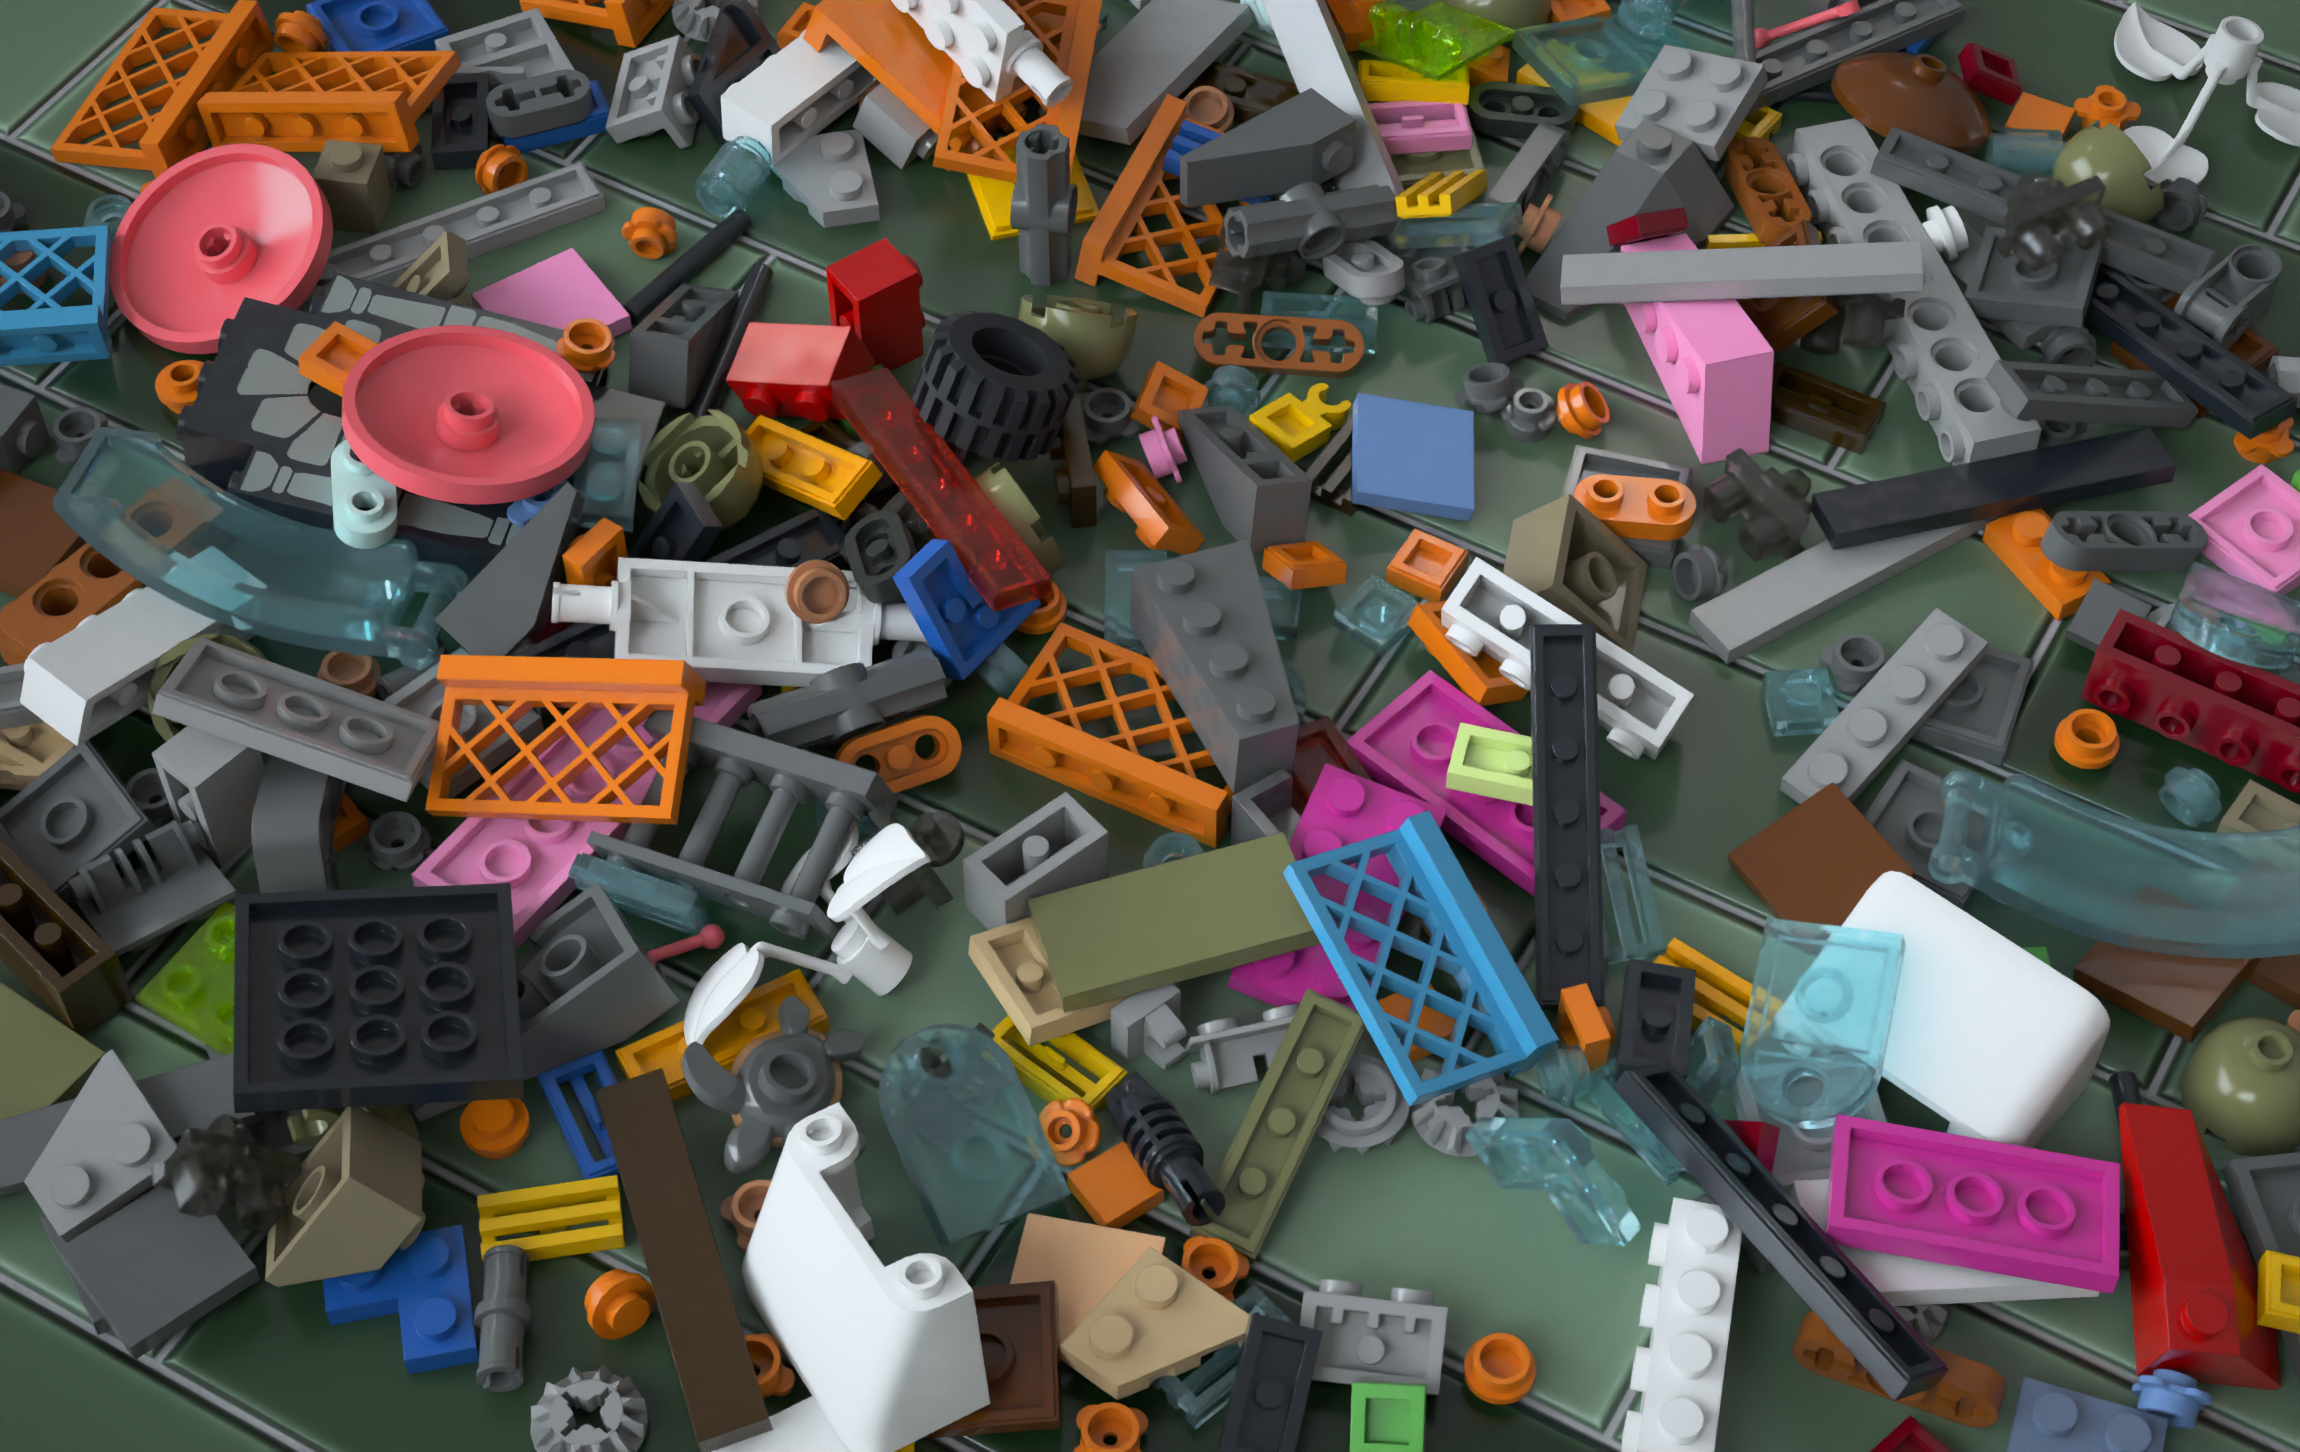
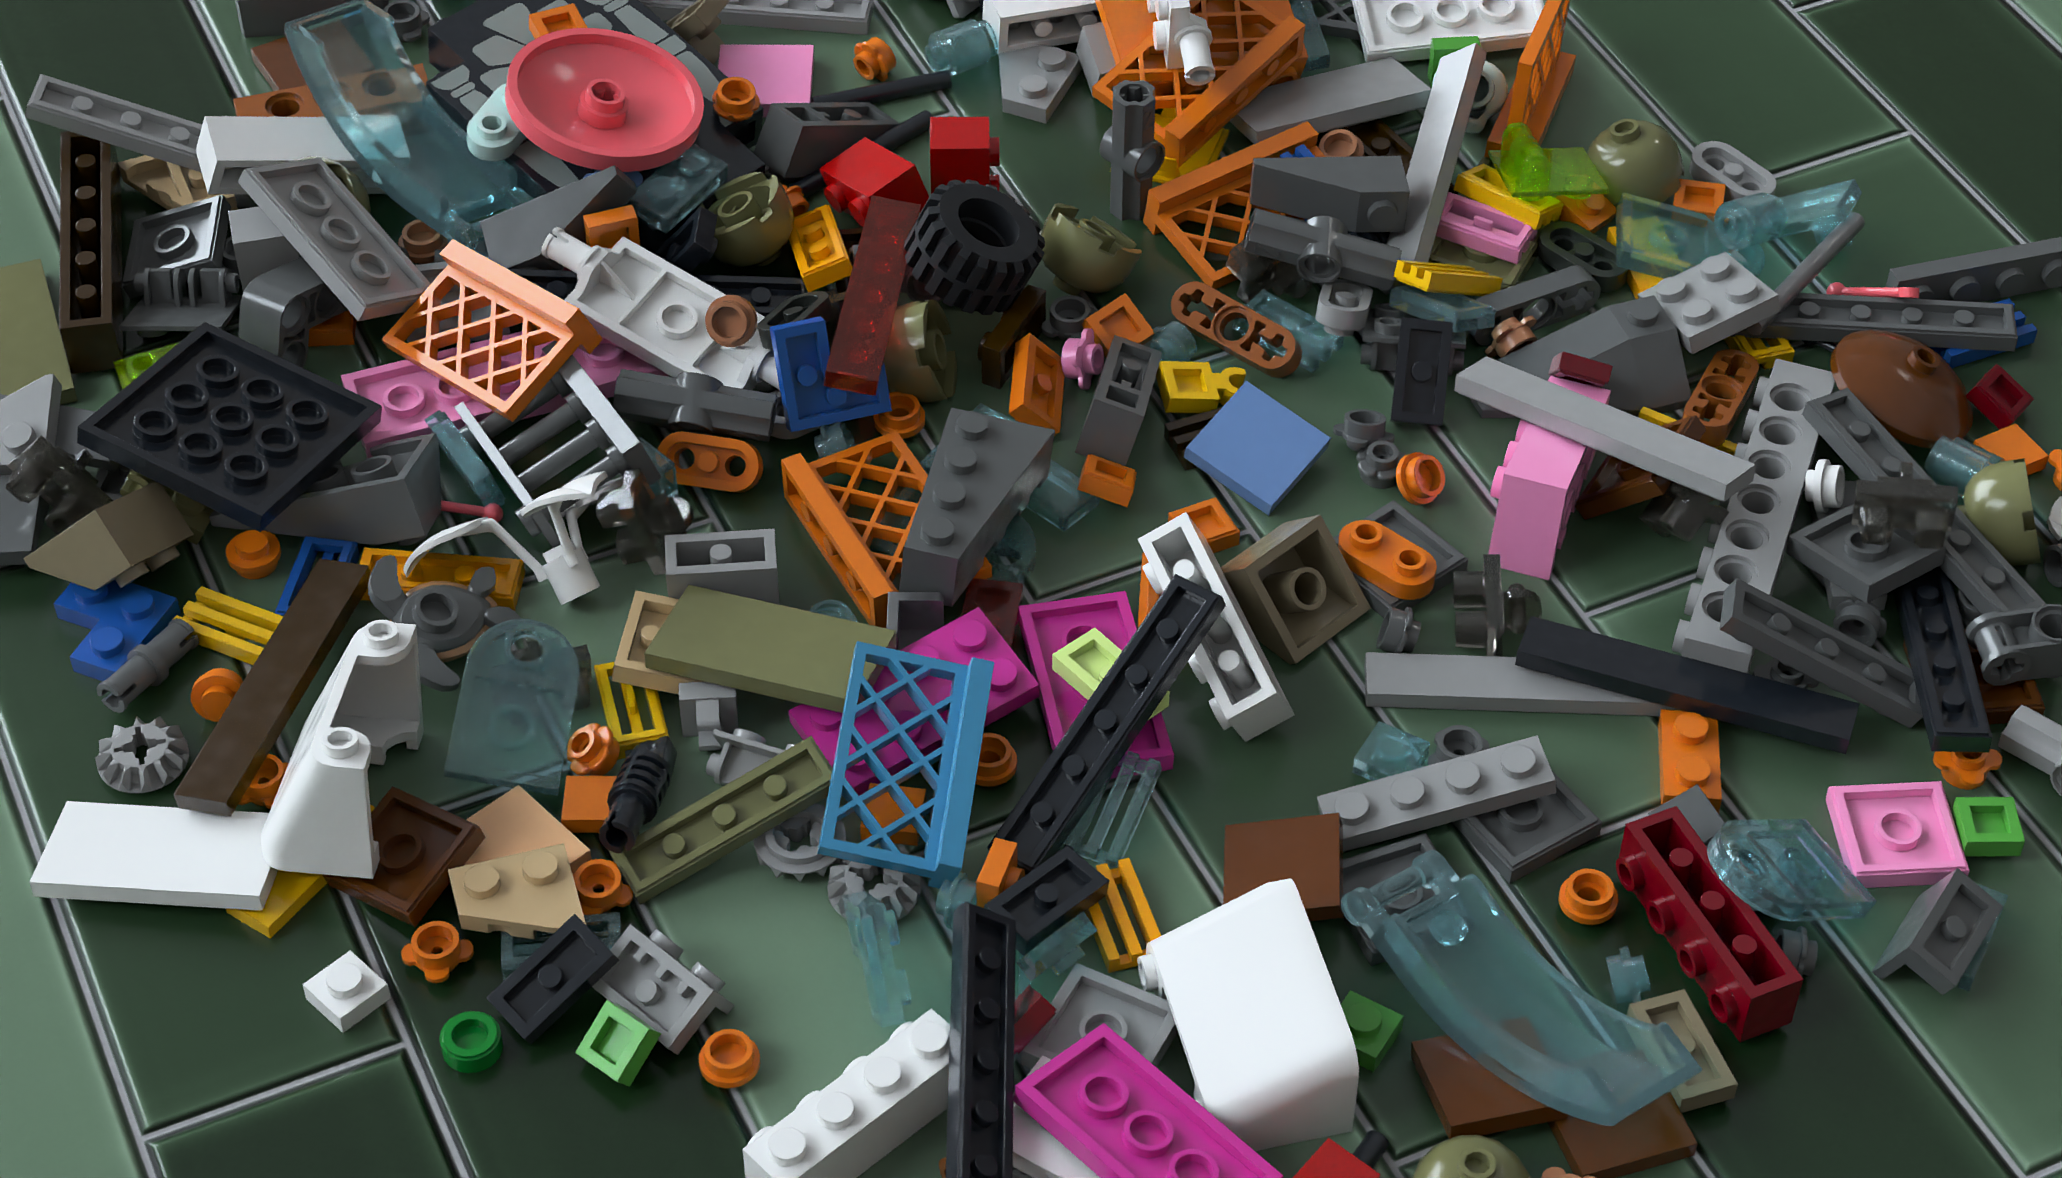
camera: 35 degrees right, 5 degrees down
dark grey plate [366,811,431,872] -> none
clear light blue plate [1334,574,1421,656] -> none
clear light blue tile [1740,918,1906,1129] -> none
dark brown tile [1771,361,1886,455] -> none
dark grey beam [2040,511,2207,571] -> none

